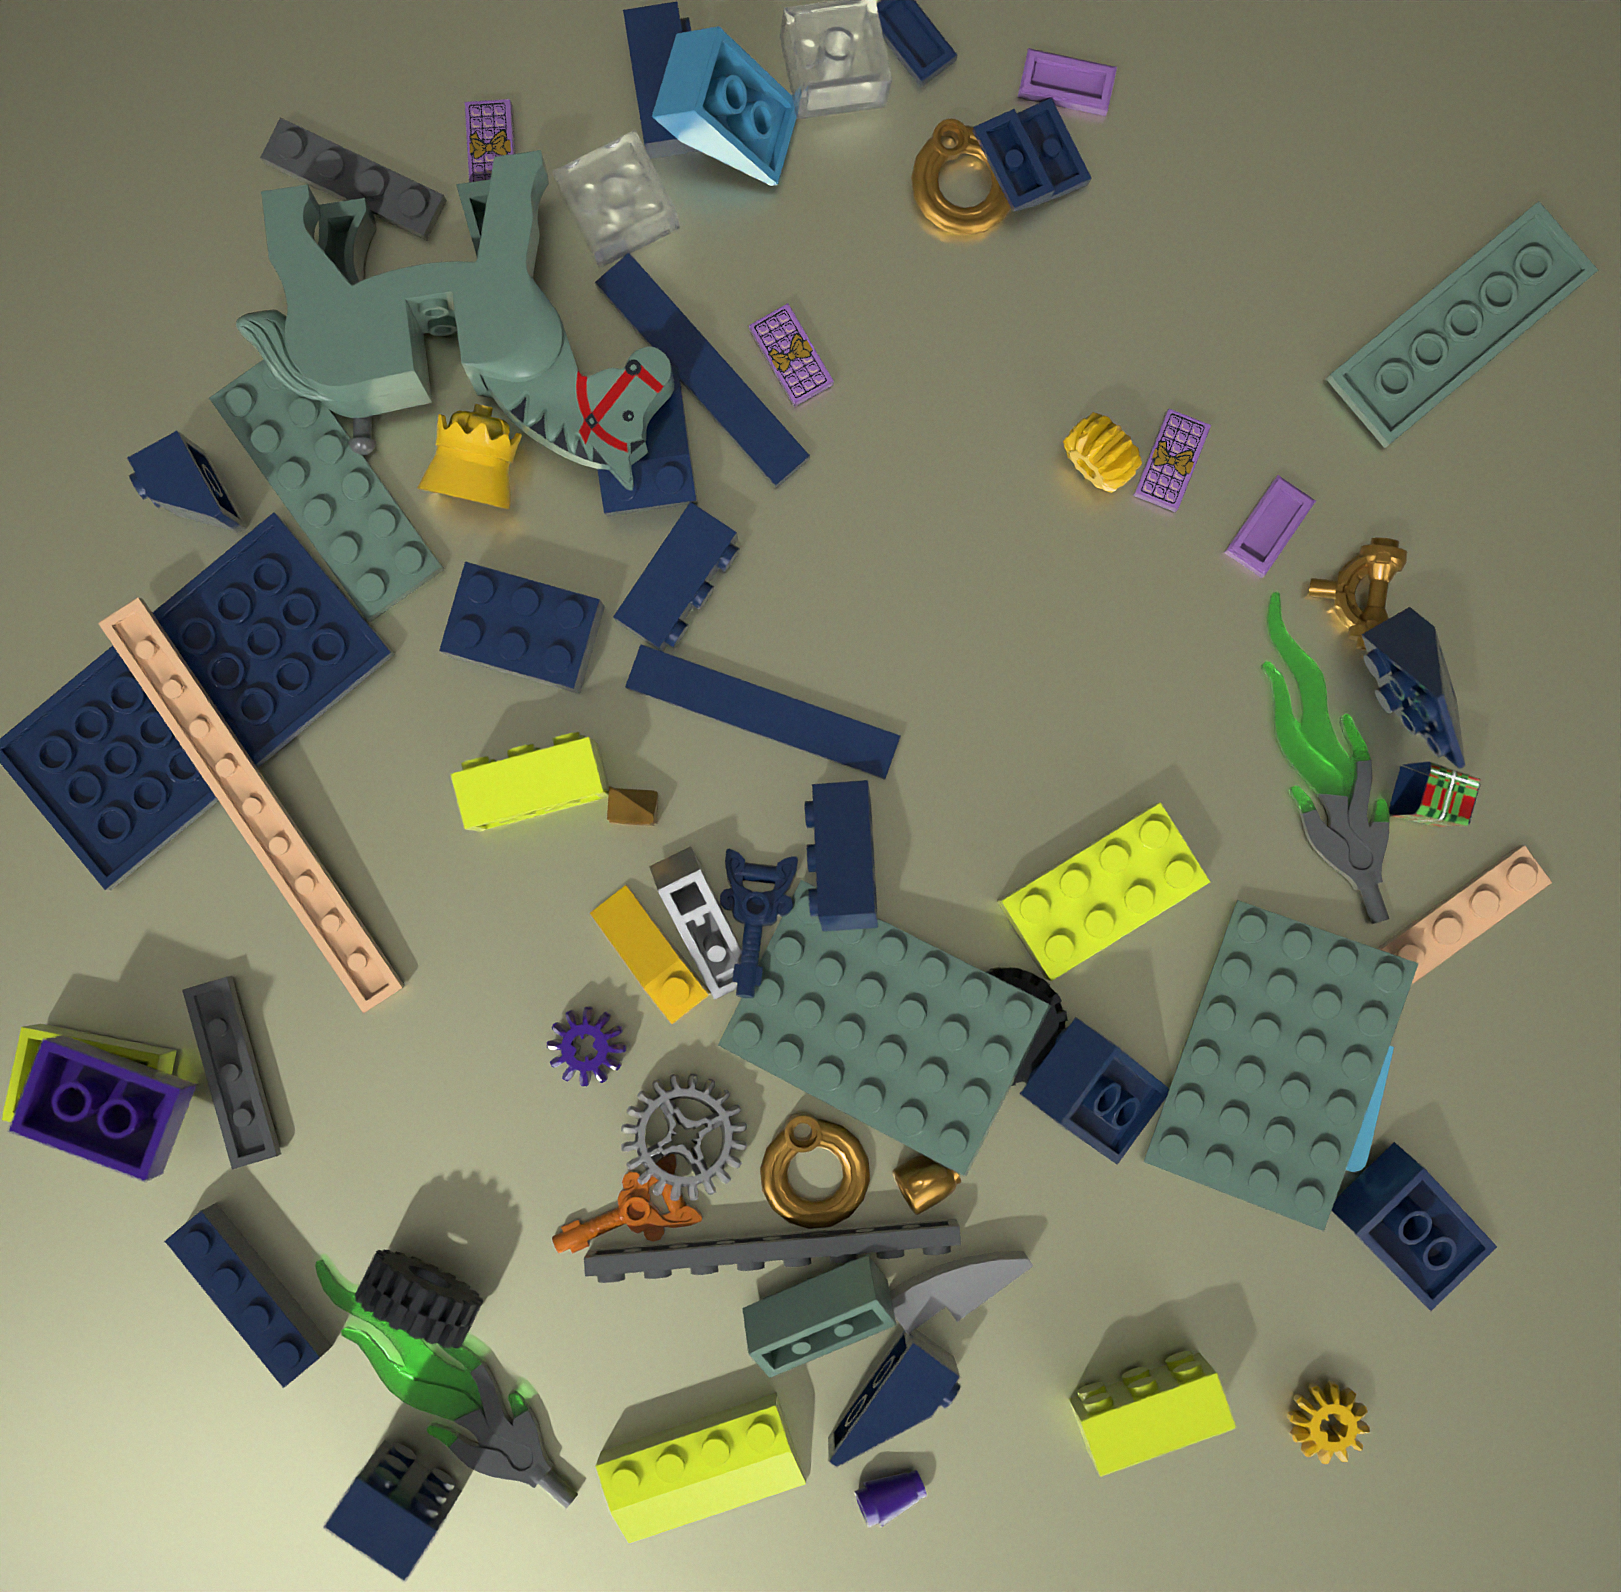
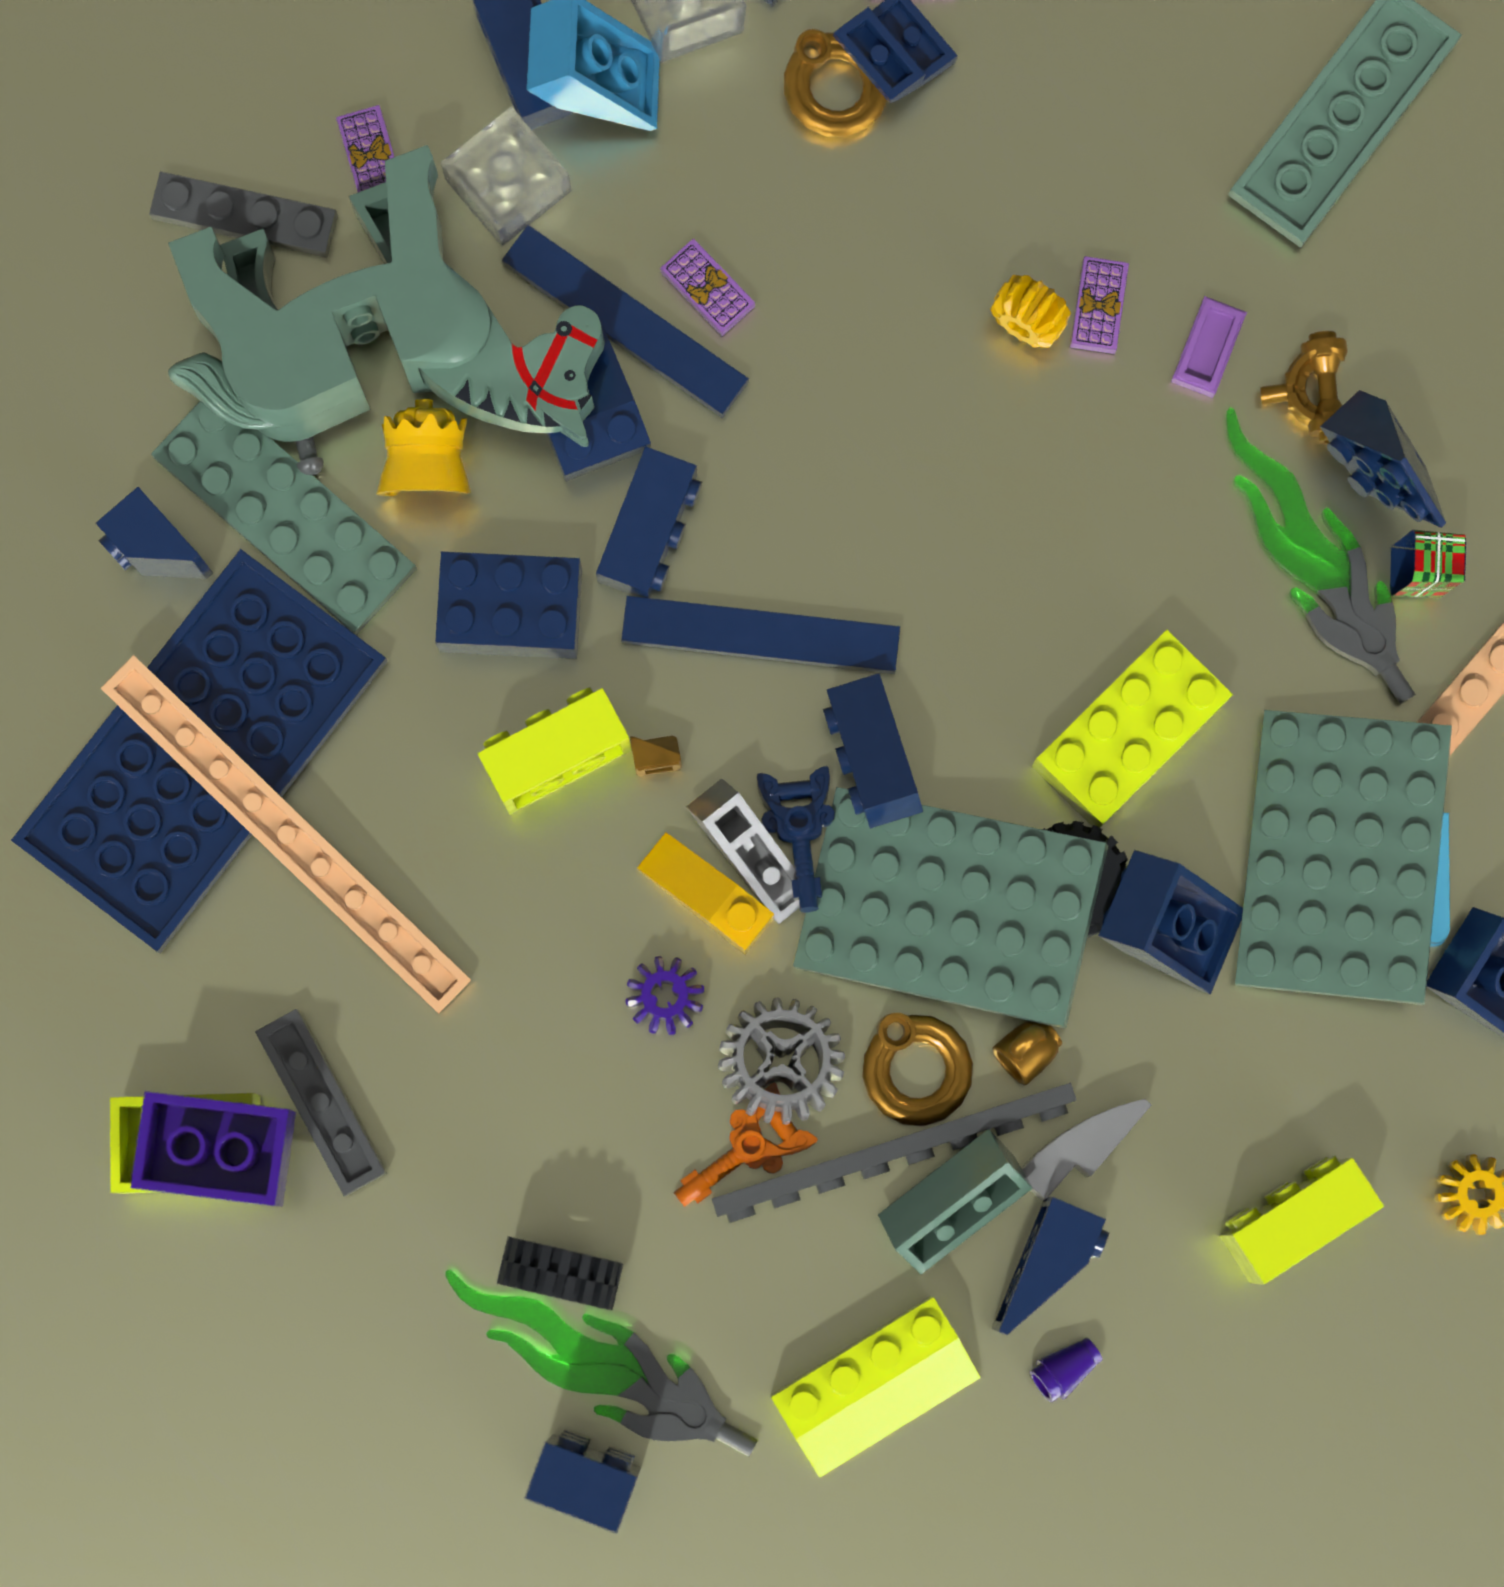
camera: 15 degrees left, 5 degrees down
dark blue brick [164,1203,332,1388] -> none

